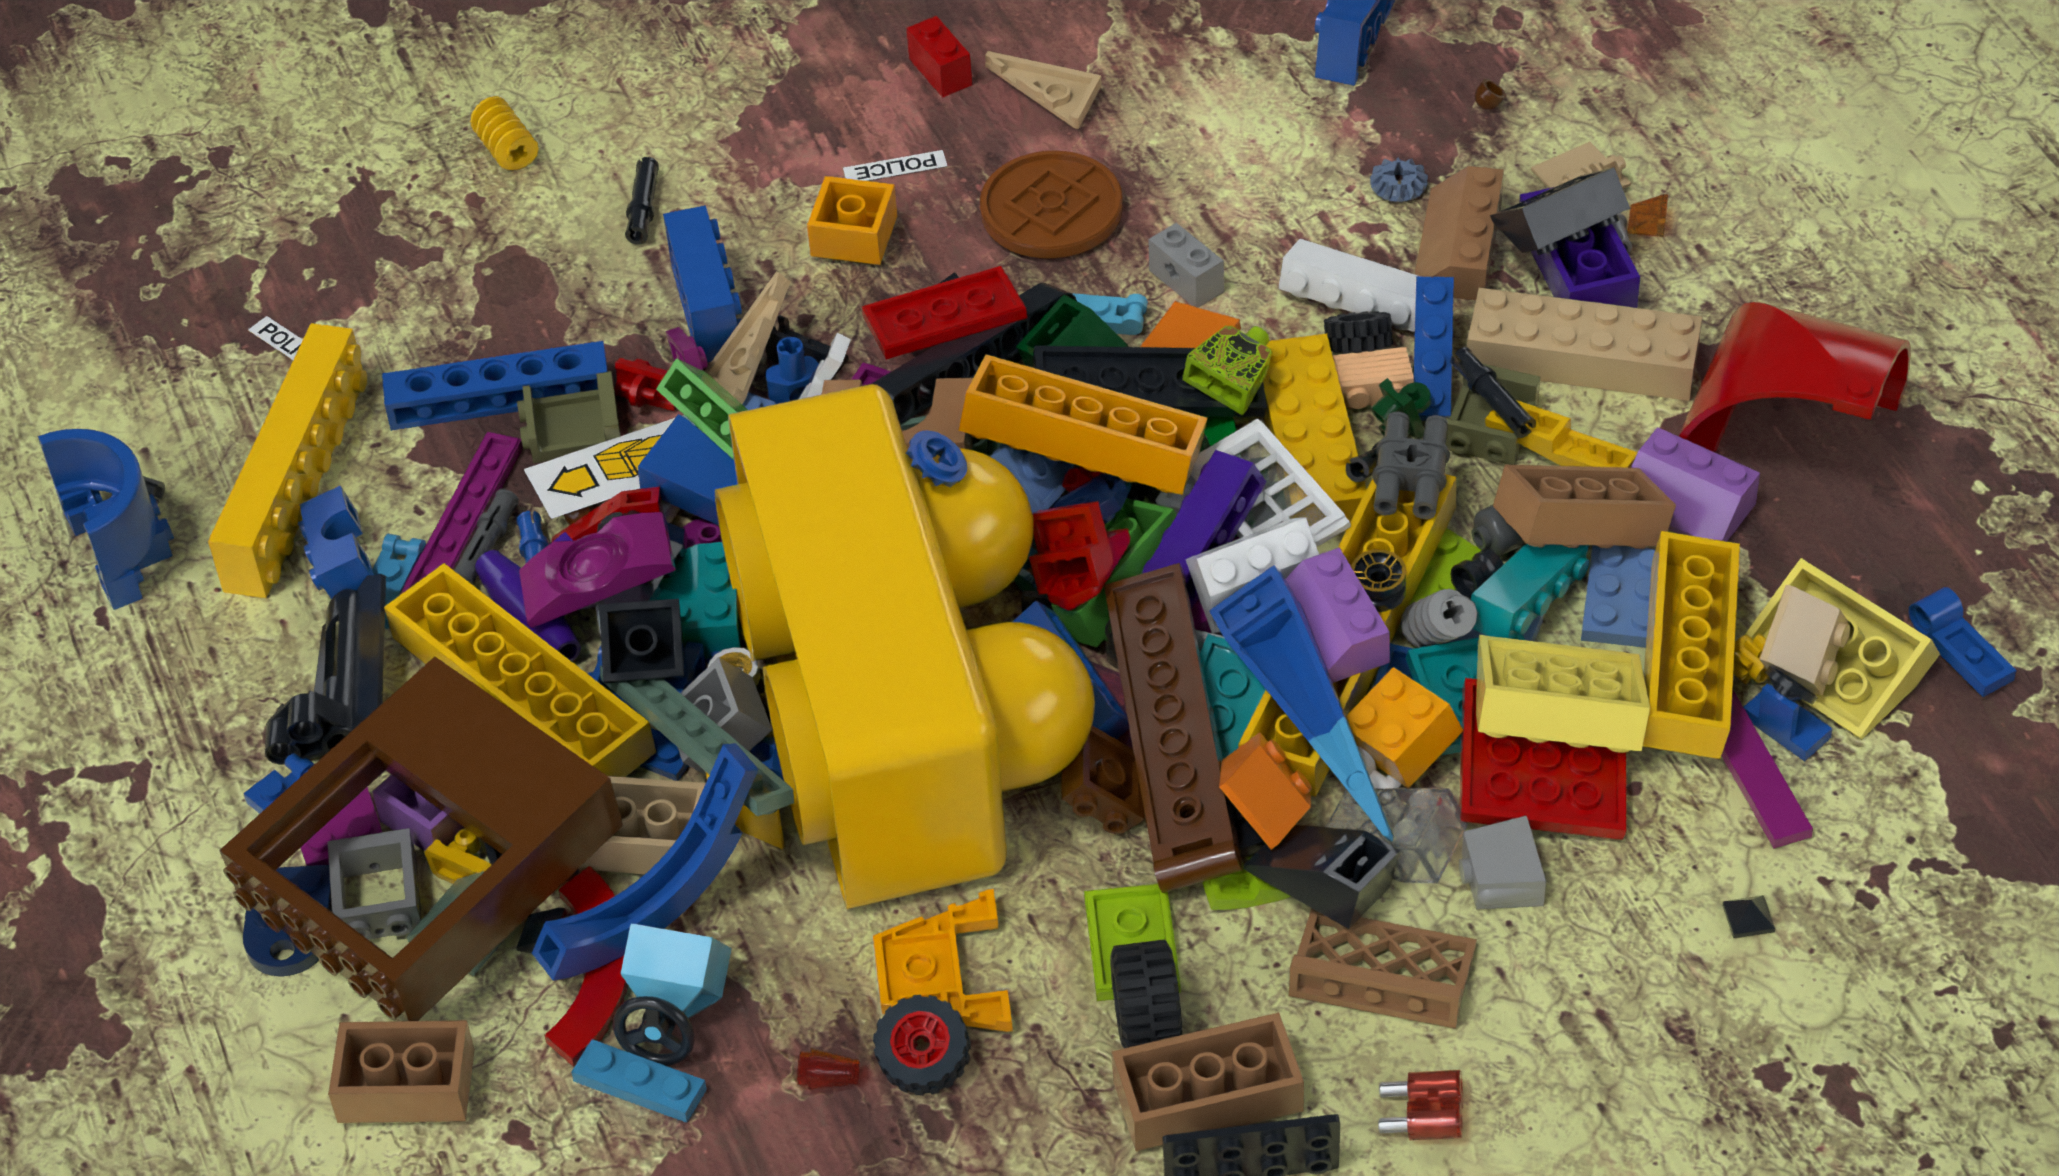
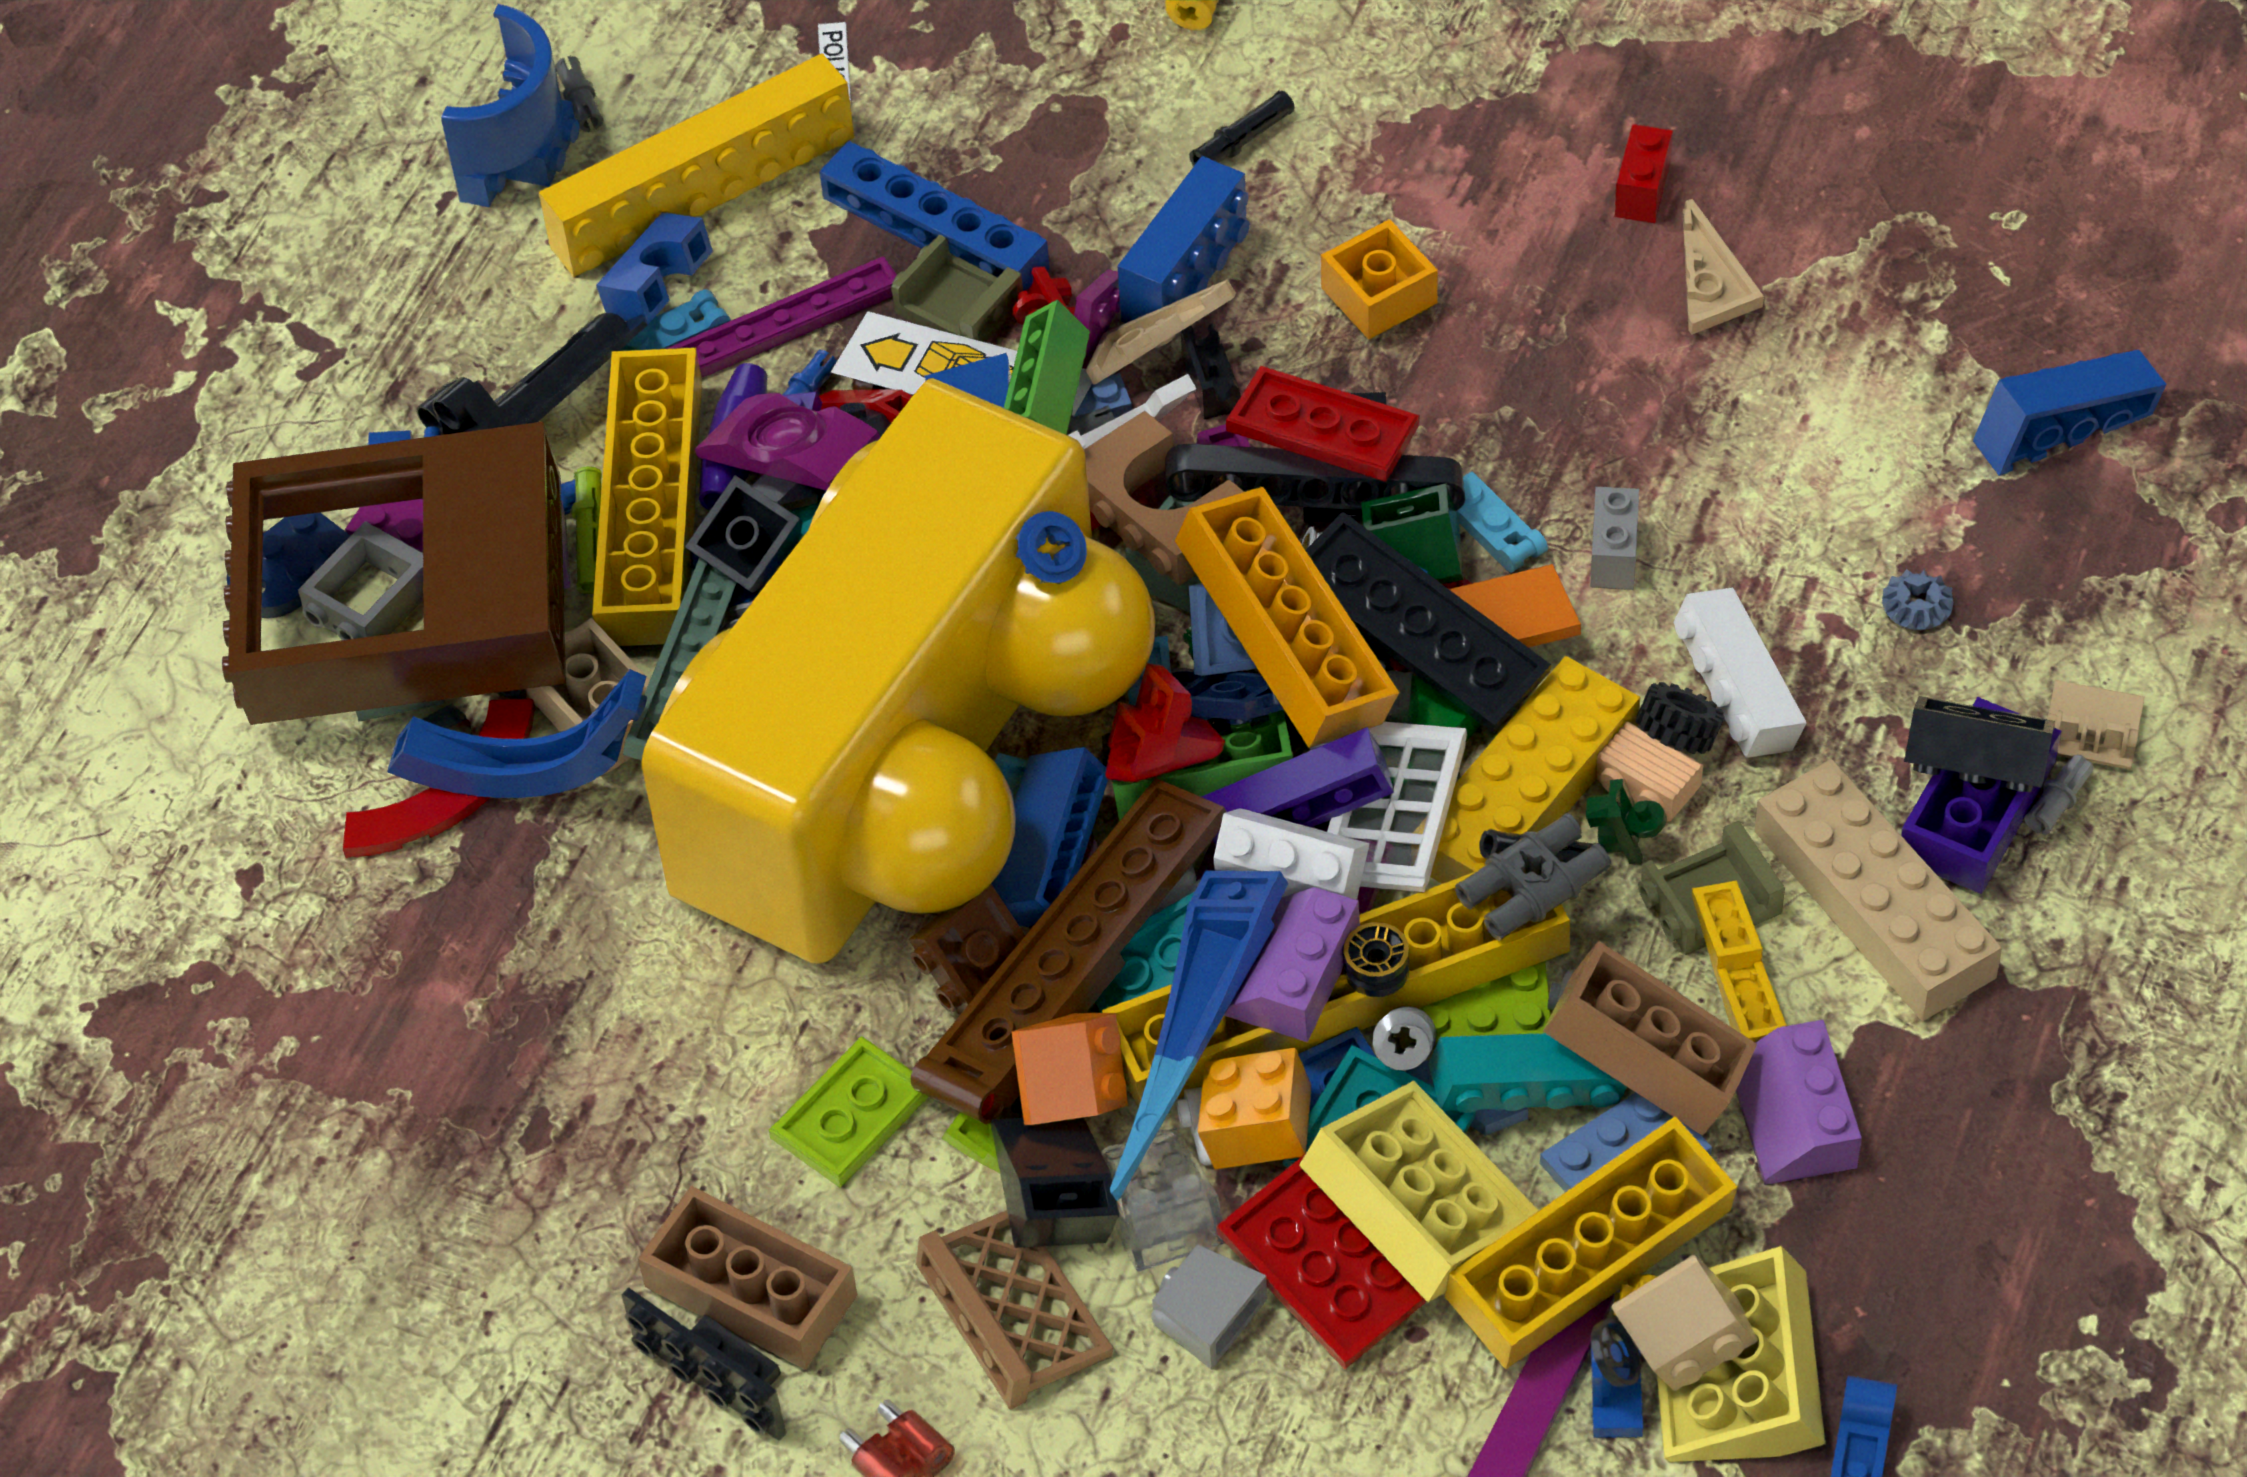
camera: 45 degrees right, 5 degrees up
medium nougat brick [328,1020,475,1123] -> none
dark grey pin [454,489,519,585] -> none
dark azure plate [571,1039,707,1123] -> none
medium azure piece [613,923,732,1066] -> none
blue piece [766,337,819,404] -> none
clear red cone [797,1047,860,1090] -> none
white sticker [843,150,947,181] -> none
light orange wing [873,889,1013,1032] -> none
black wheel [873,994,971,1096] -> none
dark orange plate [980,150,1123,258] -> none
black tyre [1110,939,1182,1048] -> none
lime torso [1182,326,1272,415] -> none
blue plate [1414,276,1454,421] -> none
medium nougat slope [1415,166,1504,300] -> none
black pin [1450,347,1536,438] -> none
black wheel [1450,549,1504,600] -> none
reddish brown hinge [1475,79,1506,109] -> none
clear orange slope [1627,194,1669,237] -> none
red panel [1679,302,1911,452] -> none

